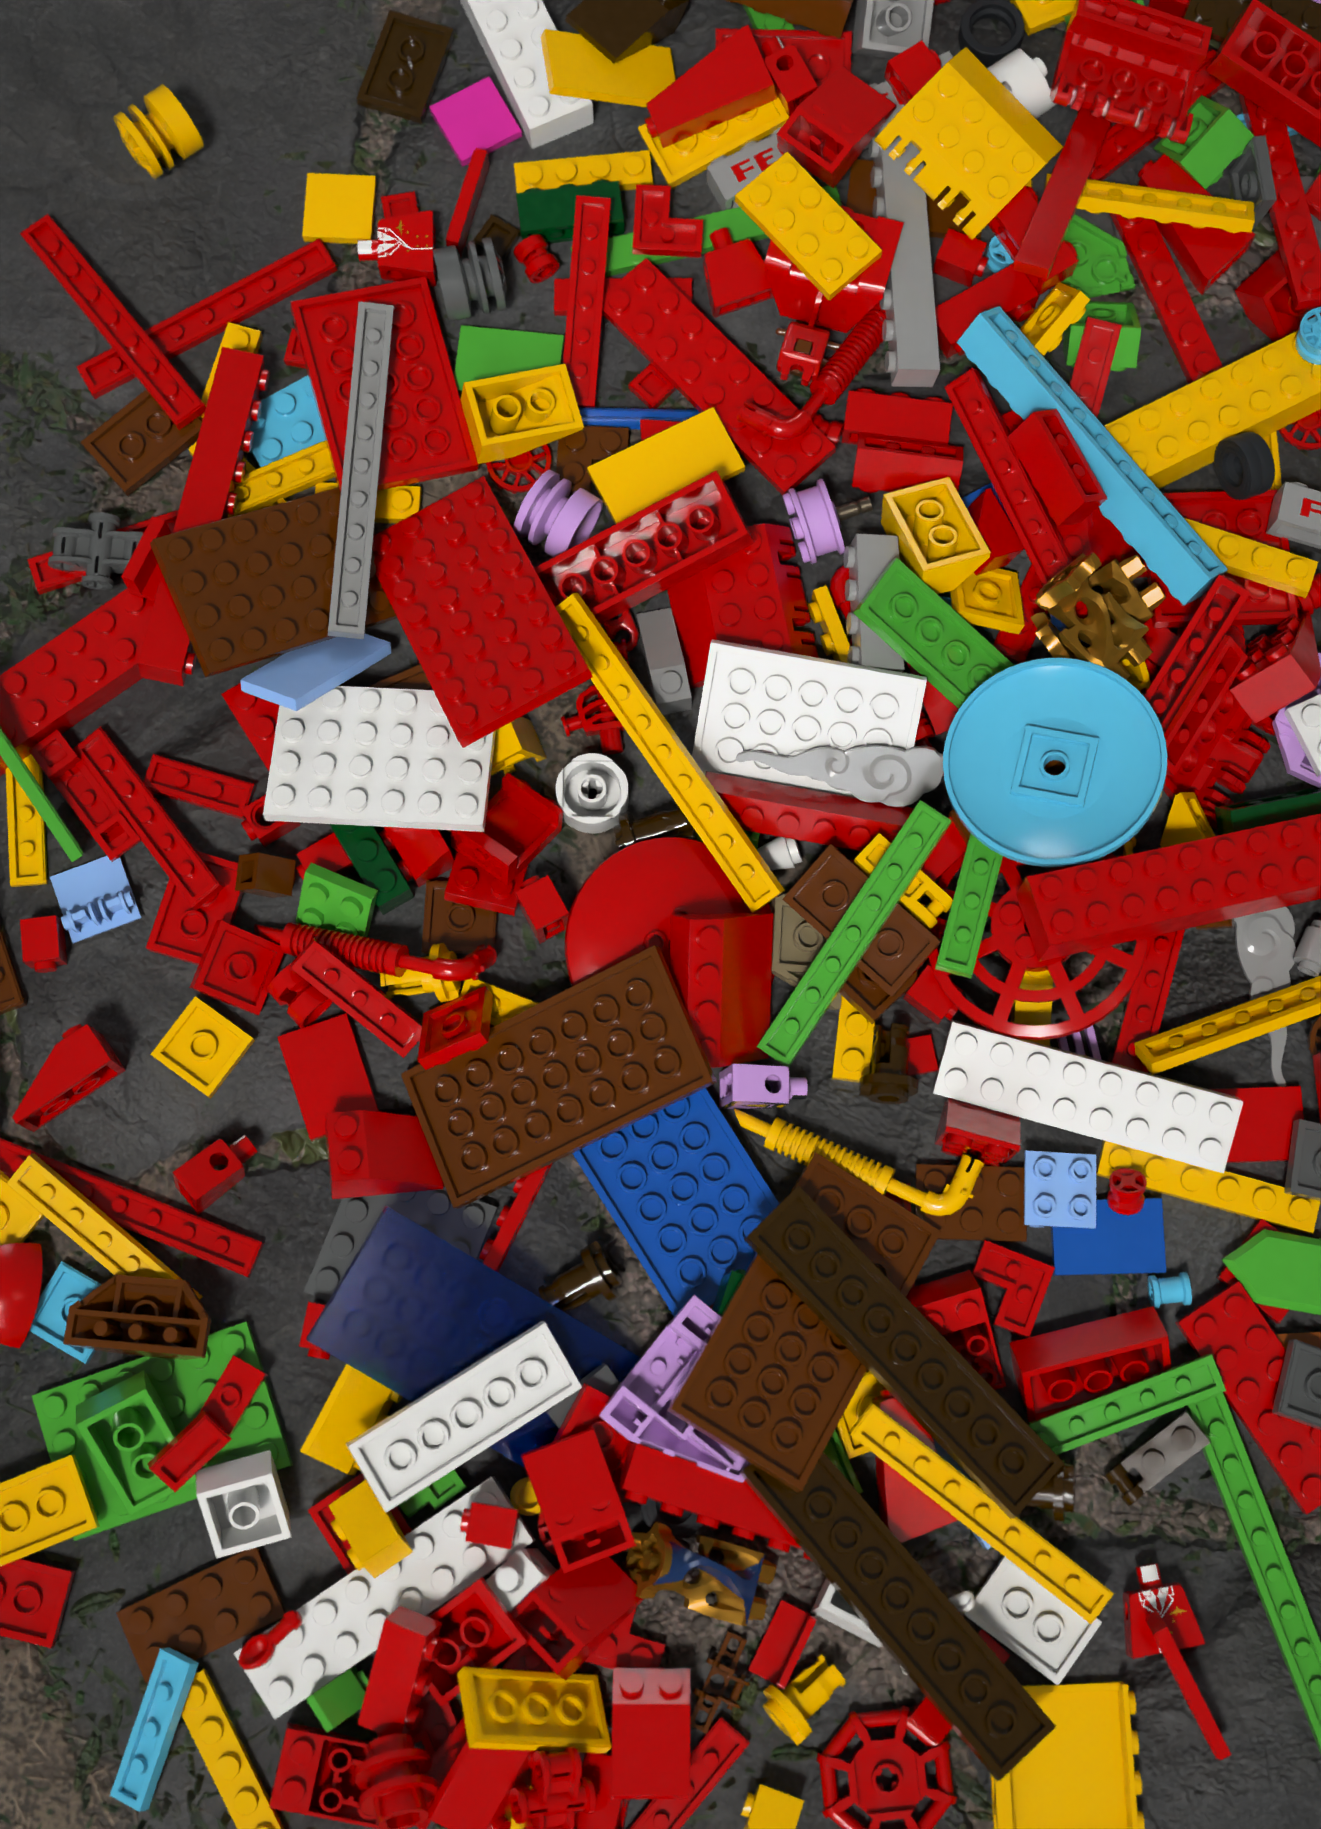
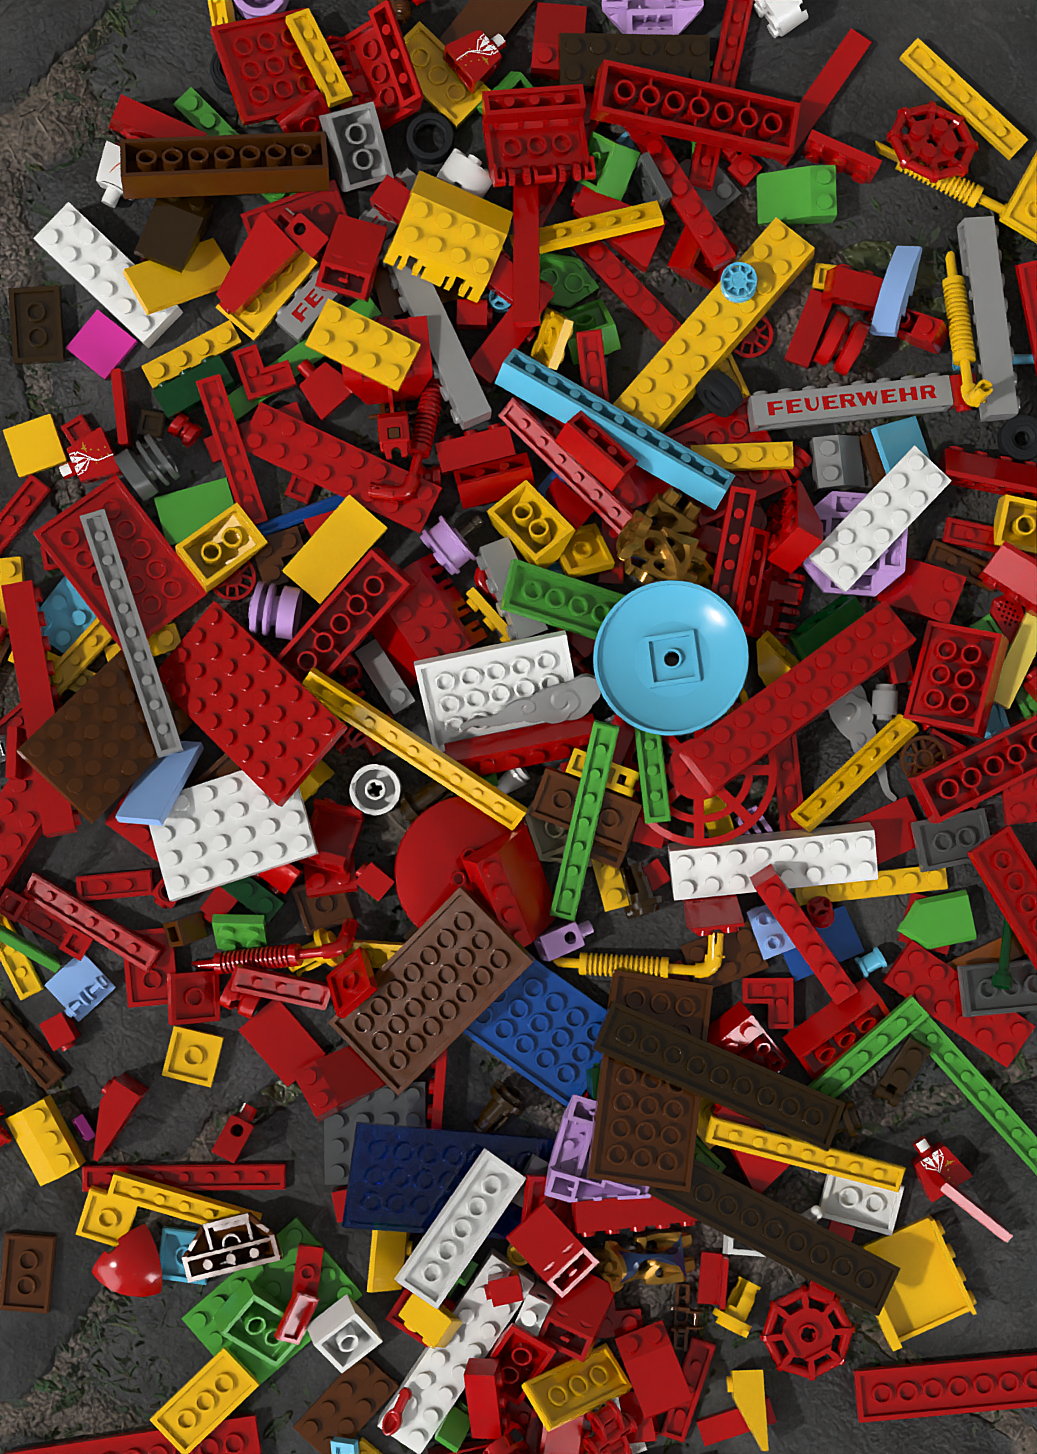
camera: 25 degrees left, 10 degrees up
none -> magenta tile [71,1114,96,1141]
none -> red brick [750,864,858,1005]

